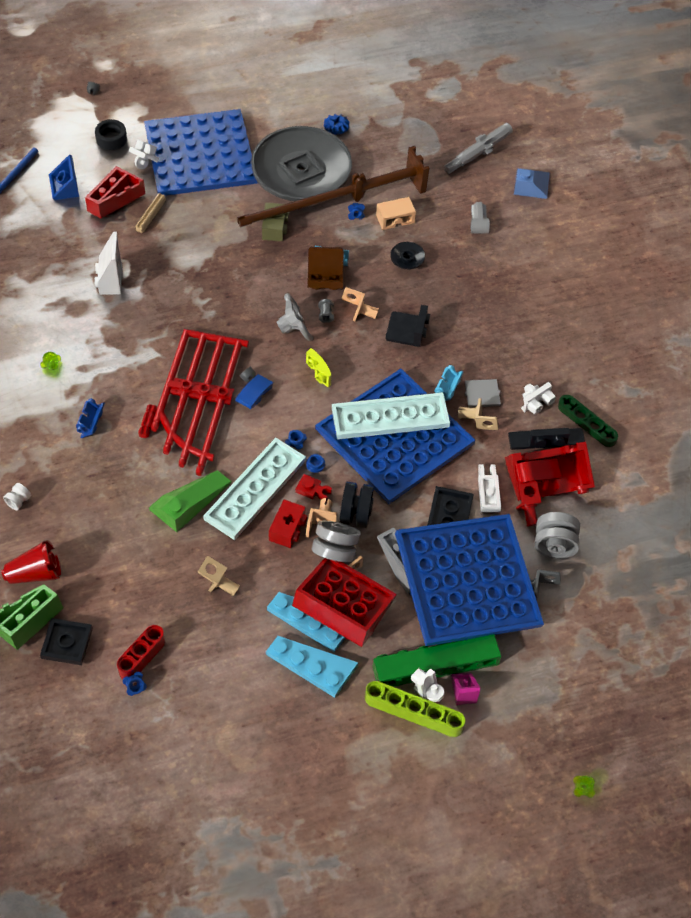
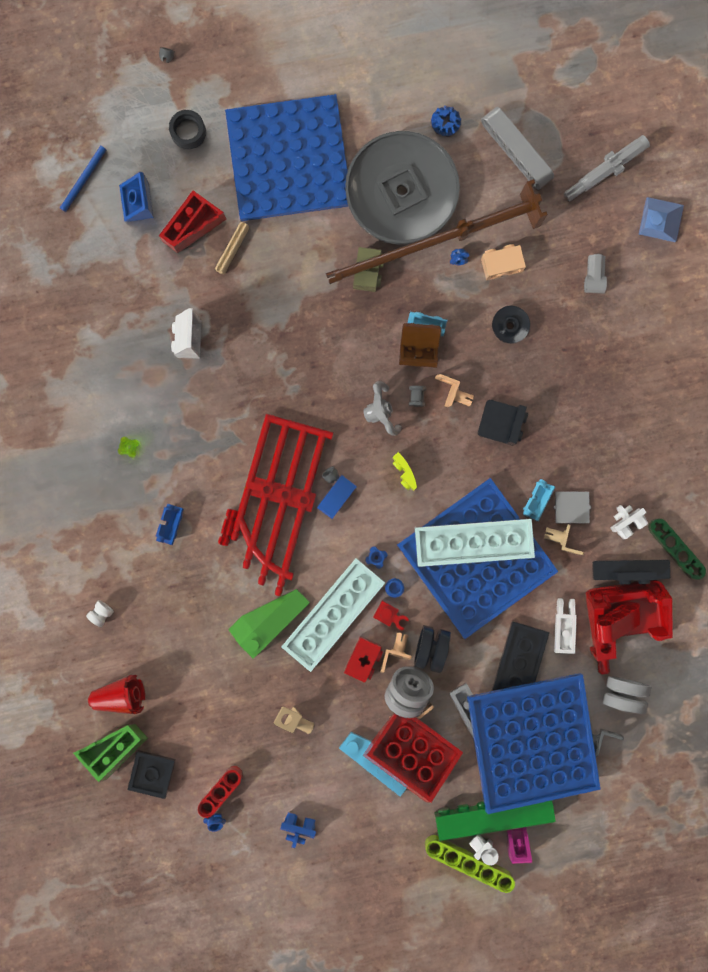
camera: 10 degrees right, 30 degrees up
white hips [129,140,159,169] -> none
medium azure wing [266,636,358,698] -> none
clear neon green plate [573,776,595,798] -> none
none -> blue hips [280,812,316,848]
none -> light grey beam [481,107,554,190]

